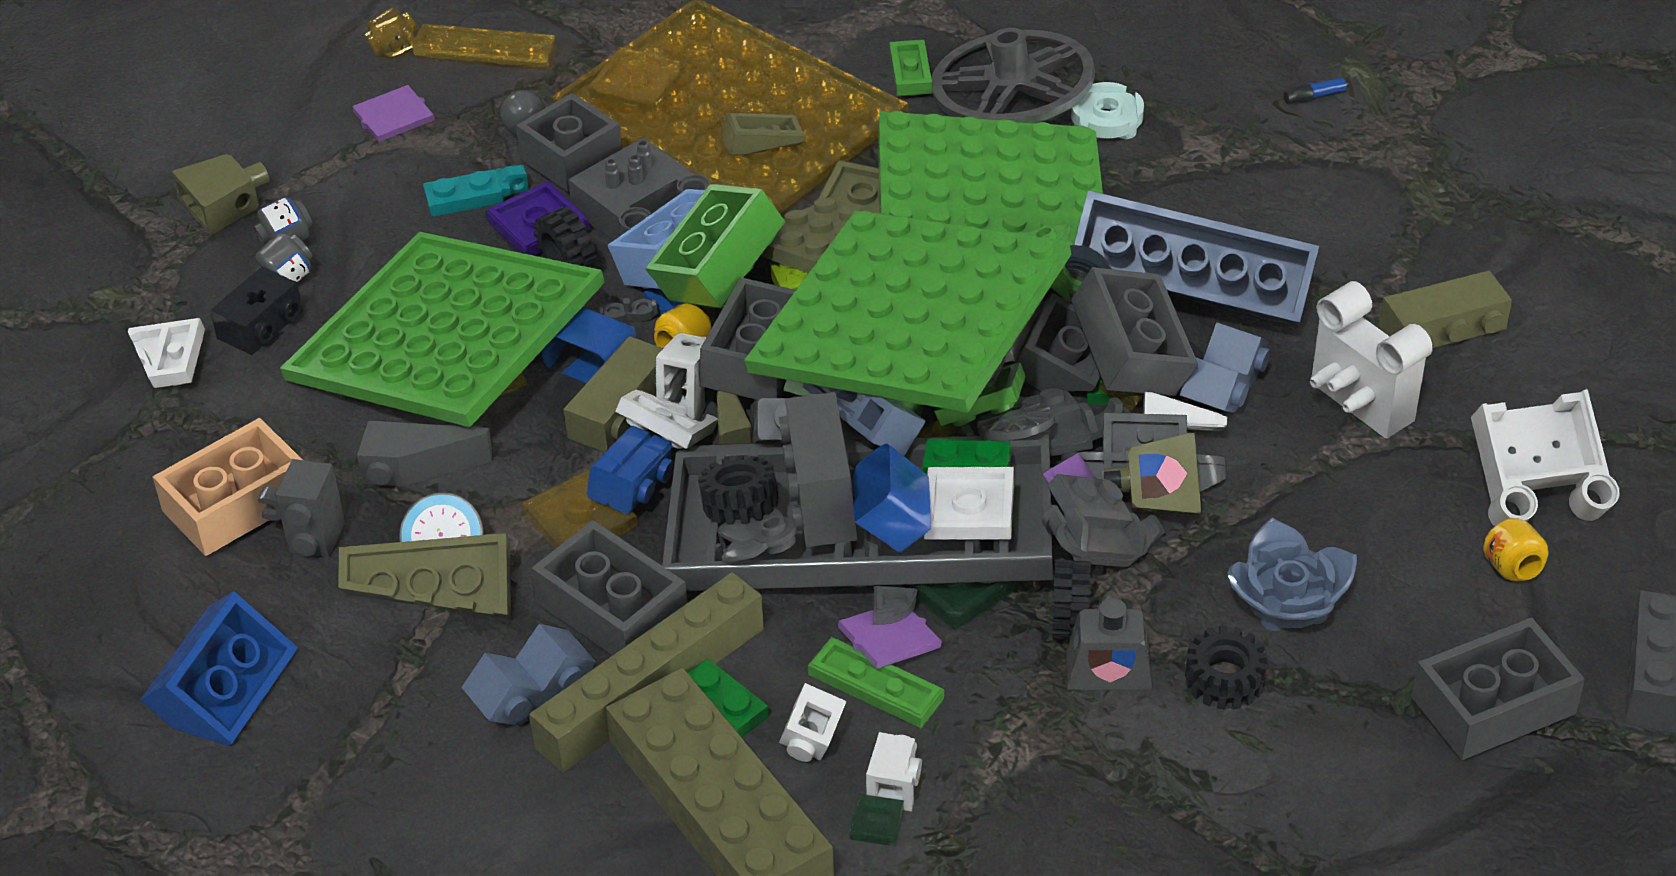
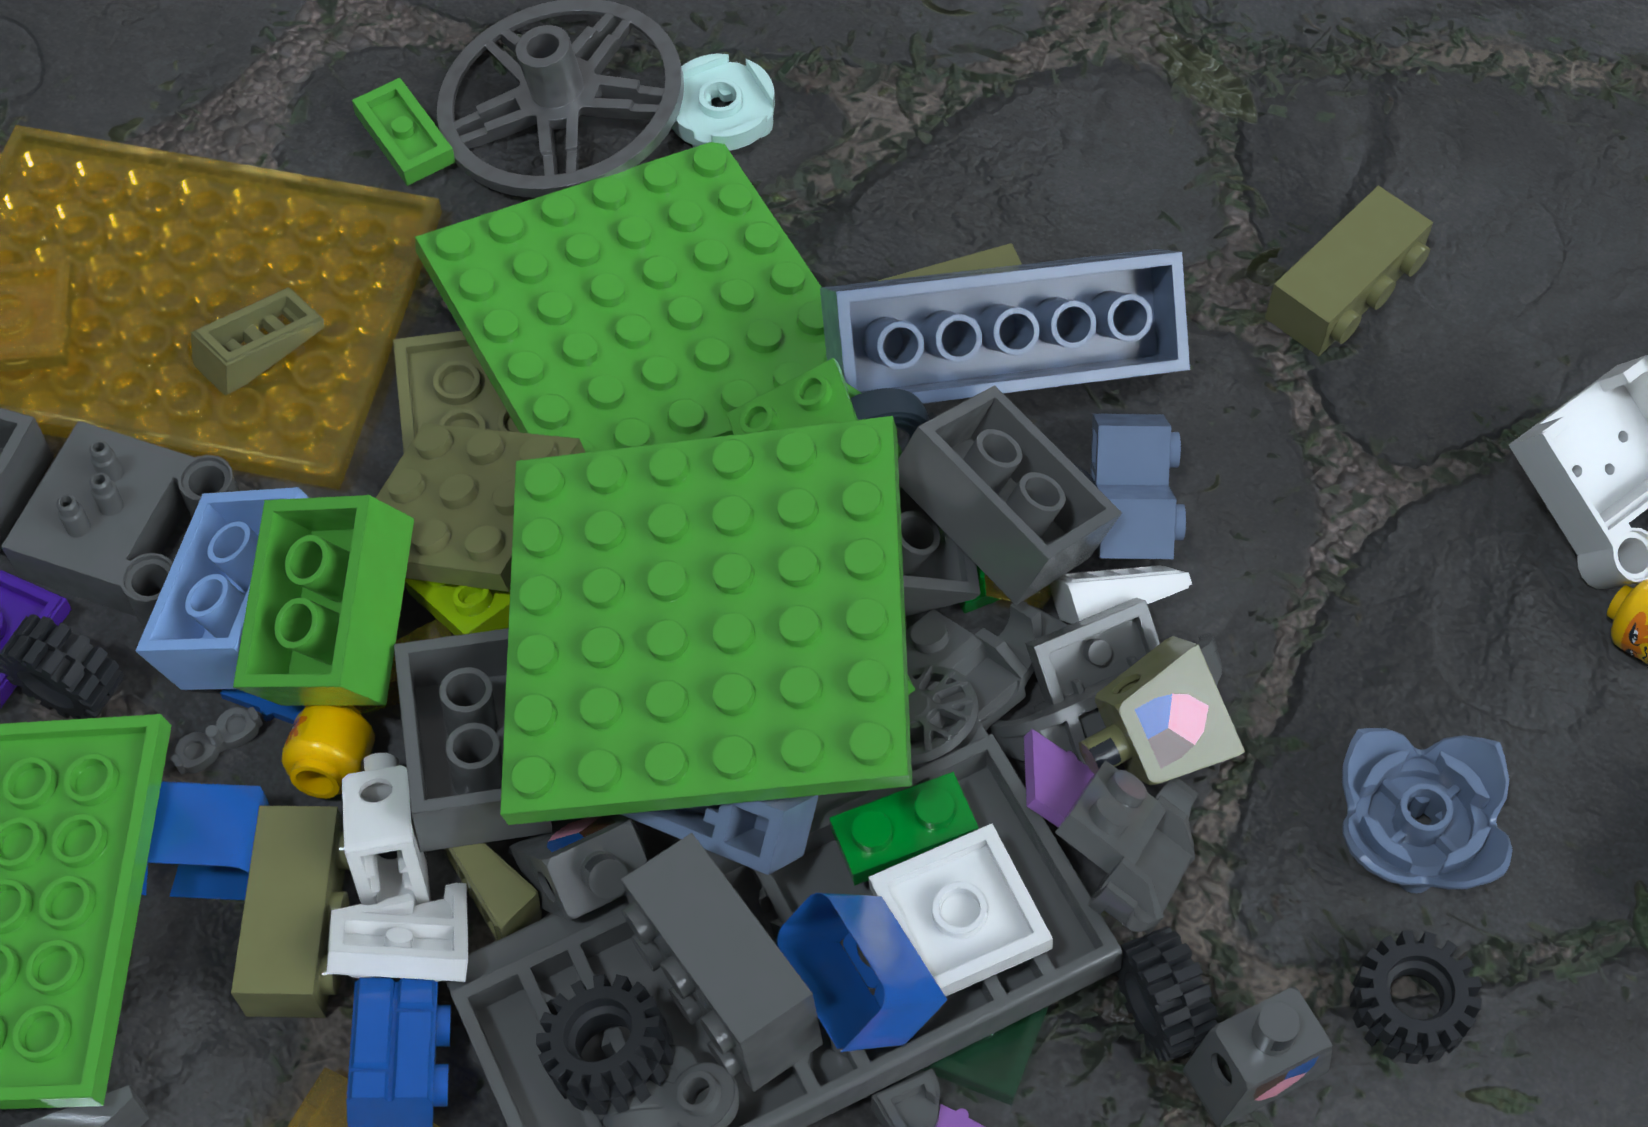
camera: 30 degrees left, 15 degrees up
white piece [1310,281,1432,439] -> none

